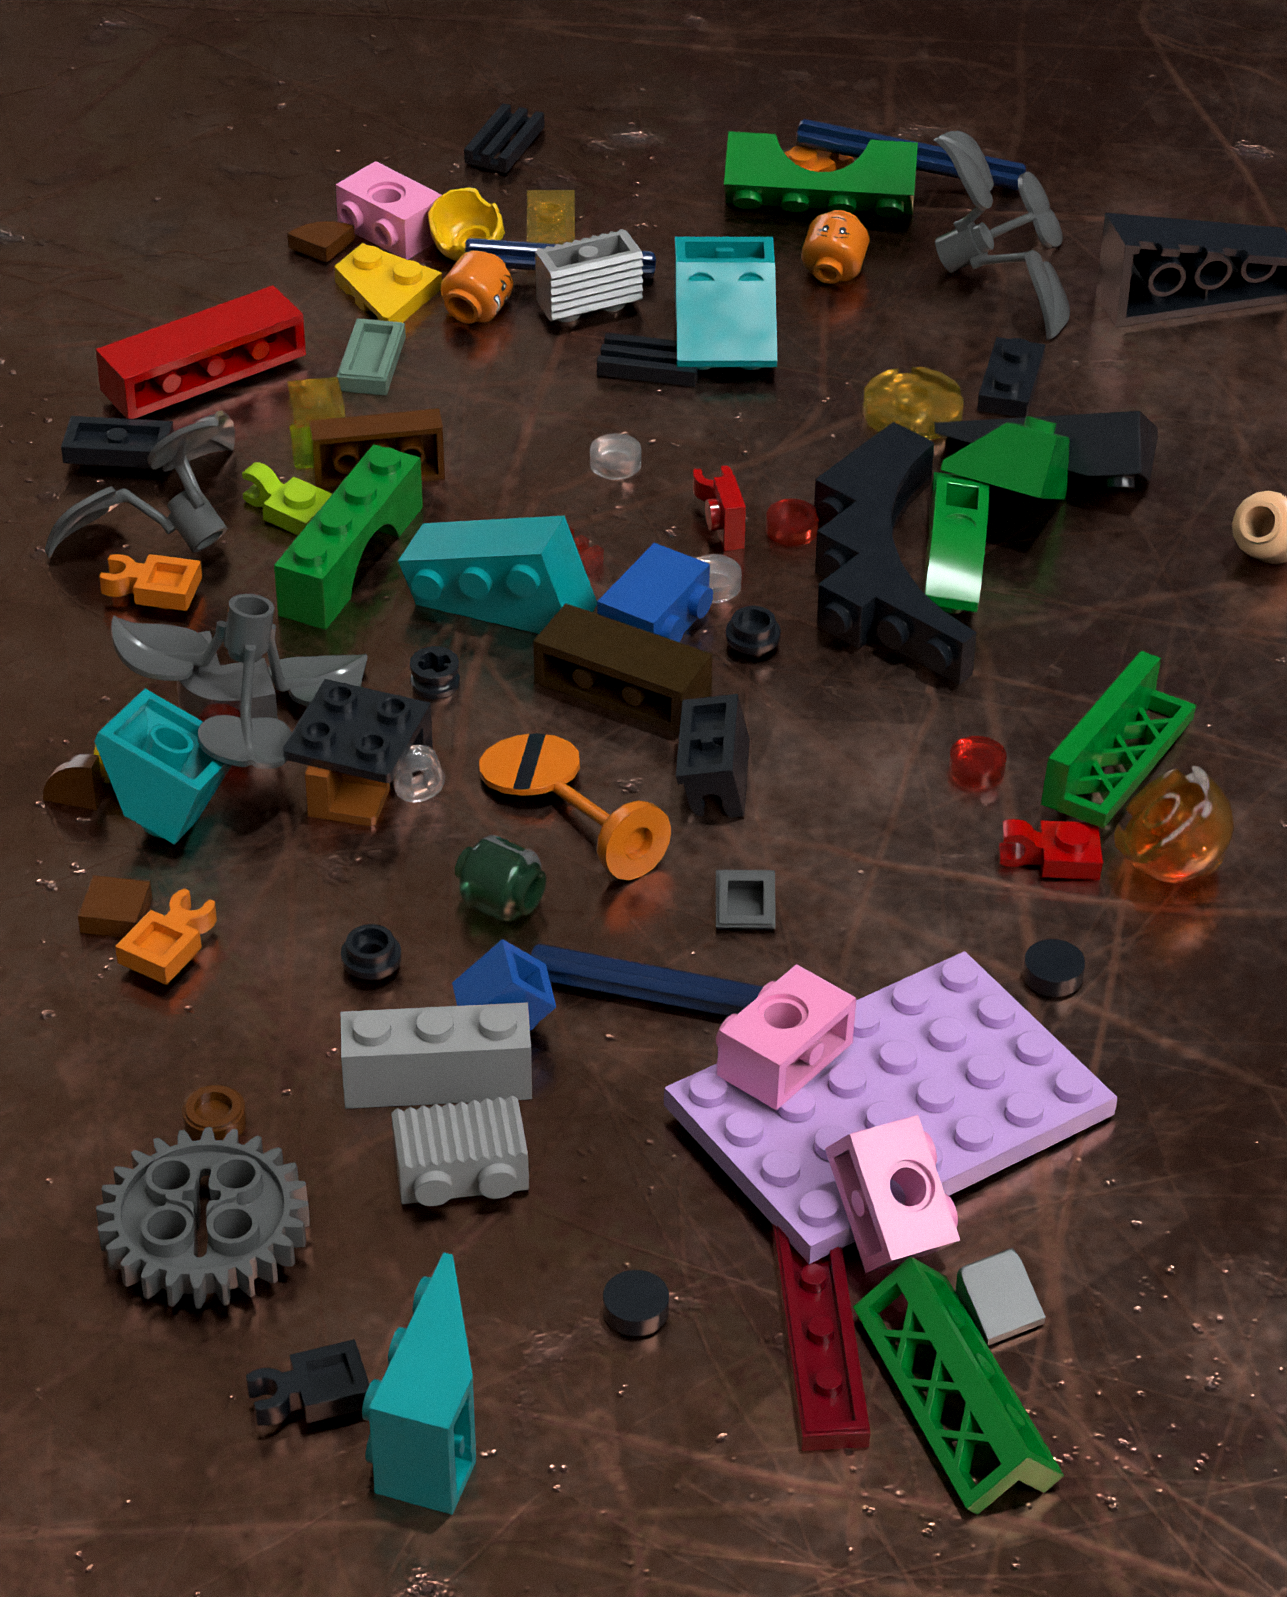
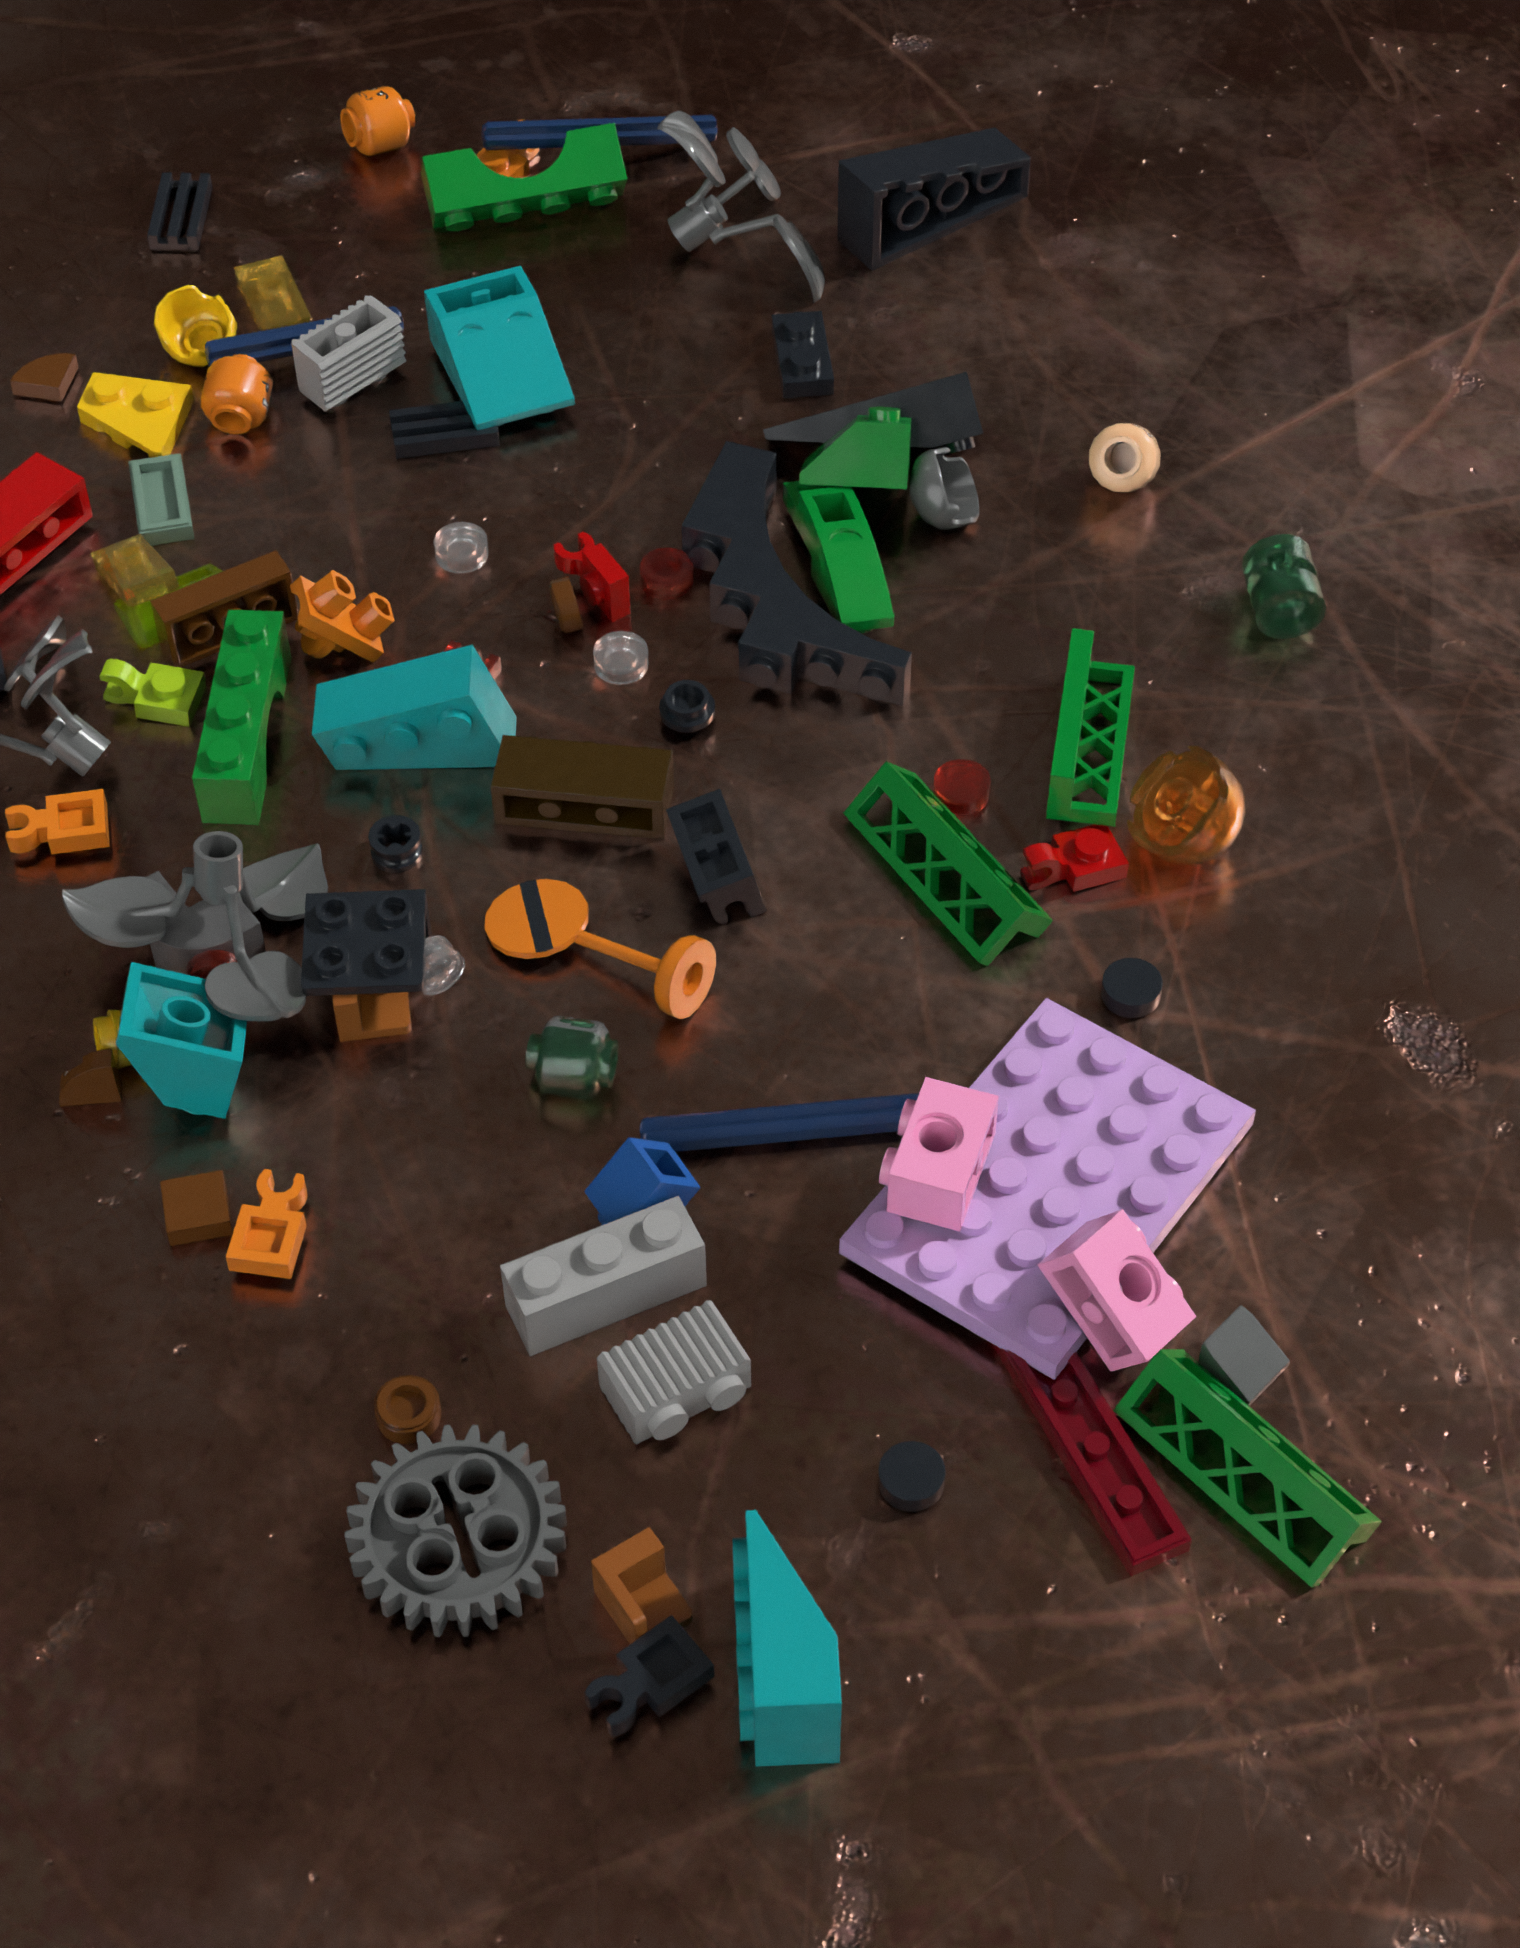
camera: 20 degrees left, 10 degrees up
bright pink brick [336,161,442,260] -> none
black plate [341,924,401,980] -> none
blue brick [597,543,713,642] -> none
dark grey slope [715,870,775,930] -> none
orange head [801,210,870,284] -> none
clear yellow tile [863,367,963,440] -> none
none -> orange hips [290,570,394,663]
none -> orange head [340,86,416,156]
none -> reddish brown tile [548,576,584,634]
none -> dark orange panel [591,1527,693,1644]
none -> green fence [843,761,1053,966]
none -> dark grey hair [909,447,979,530]

